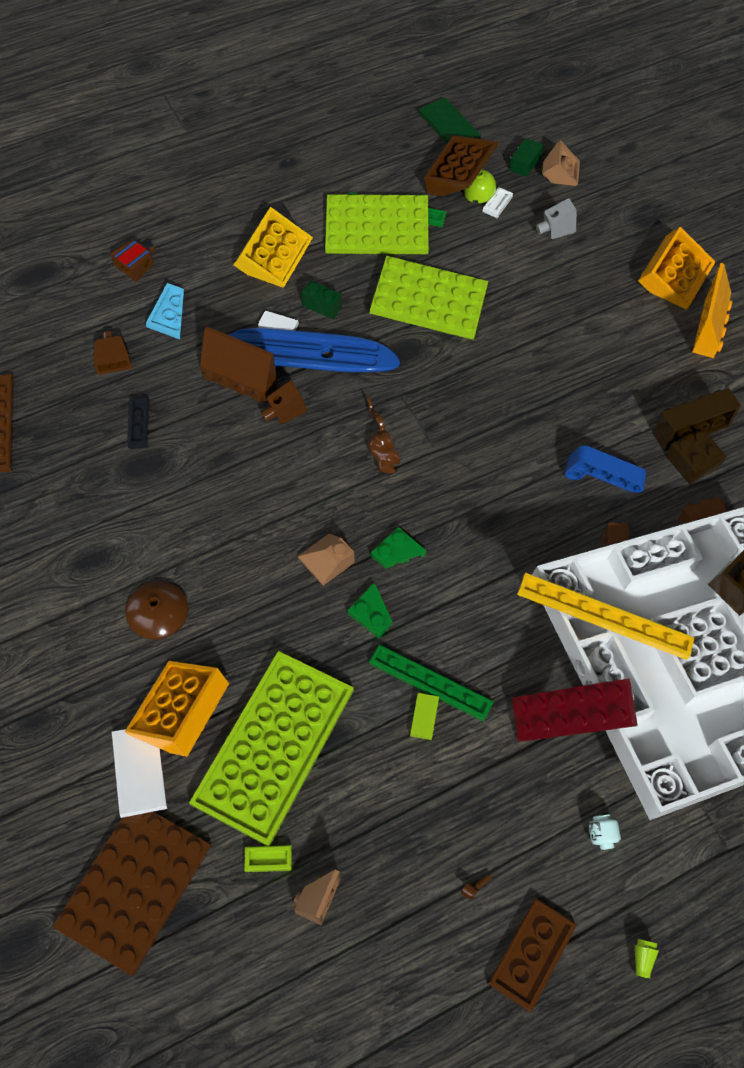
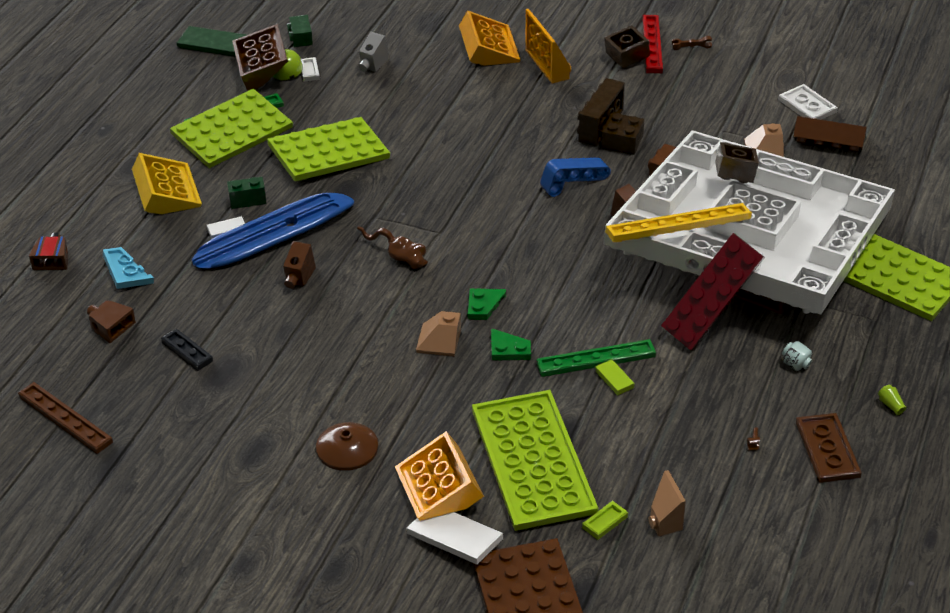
camera: 40 degrees left, 20 degrees down
reddish brown slope [200,326,278,404] -> none
medium nougat slope [542,140,580,186] -> none

